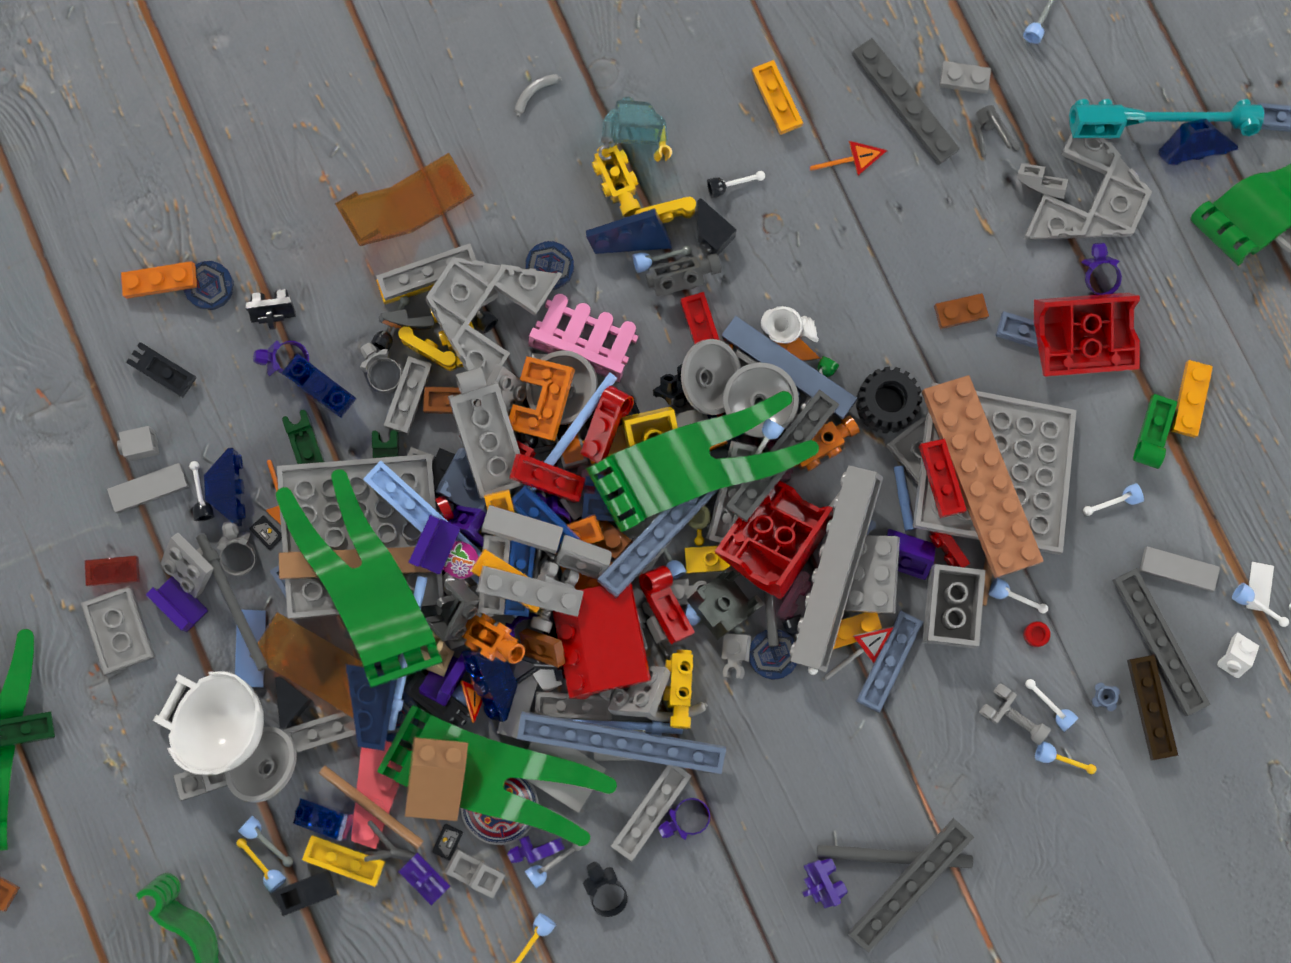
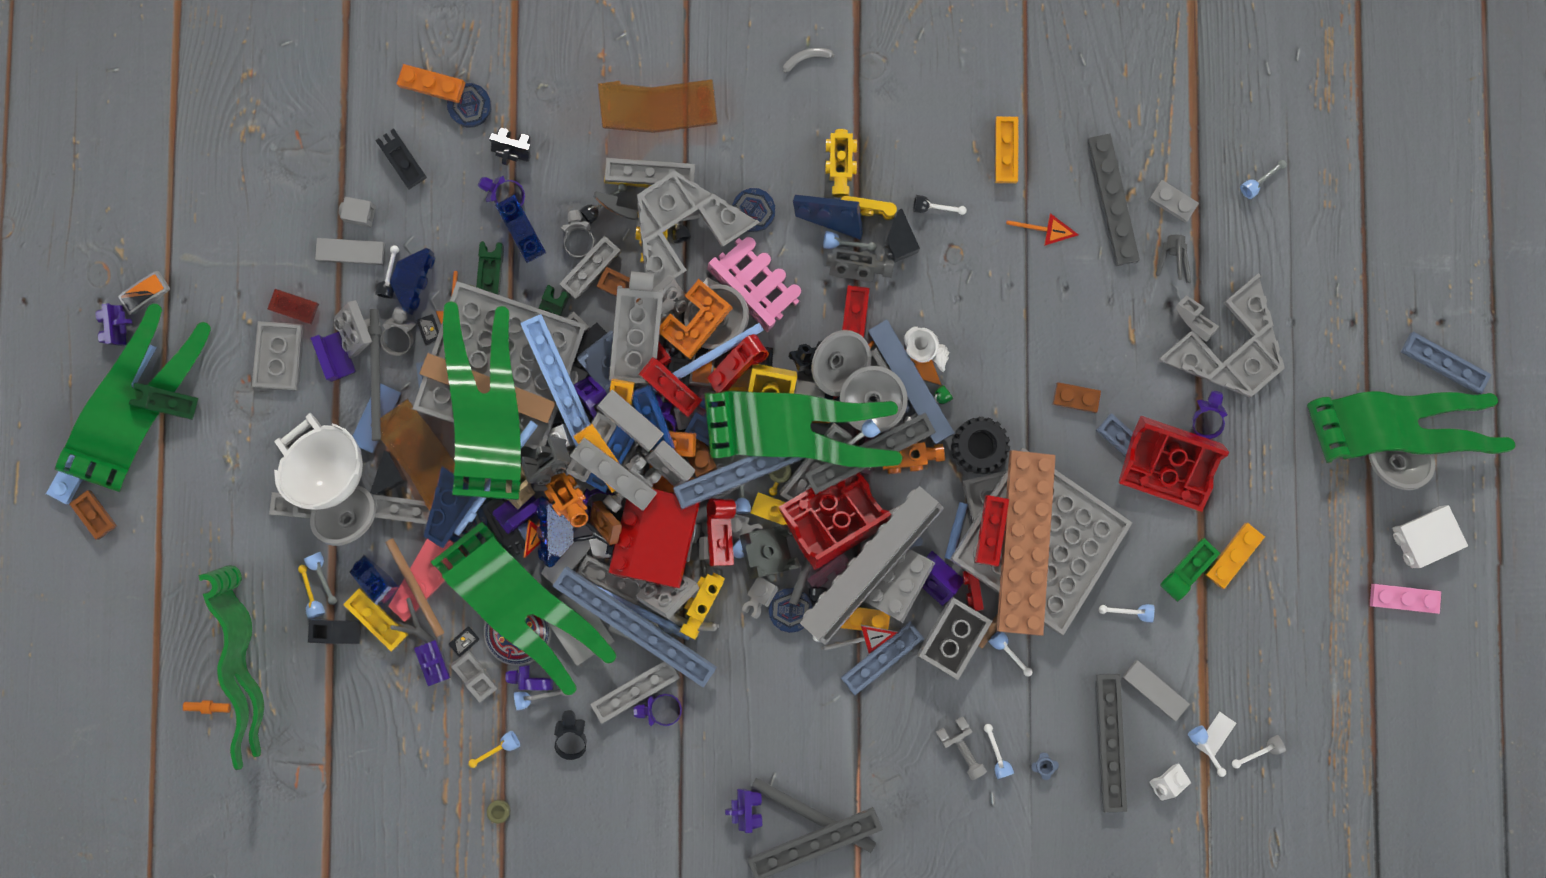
camera: 25 degrees right, 5 degrees up
yellow plate [398,326,457,371] -> none
medium nougat slope [405,737,468,821] -> none
dark purple panel [408,515,461,574] -> none
red tile [435,496,454,521] -> none
sticker [443,541,478,579] -> none
clear light blue torso [598,97,672,162] -> none
red tile [1023,621,1051,647] -> none
hinge [1035,741,1097,774] -> none
teal bar [1069,99,1264,138] -> none
dark brown plate [1127,655,1178,760] -> none
clear blue slope [1158,119,1238,165] -> none

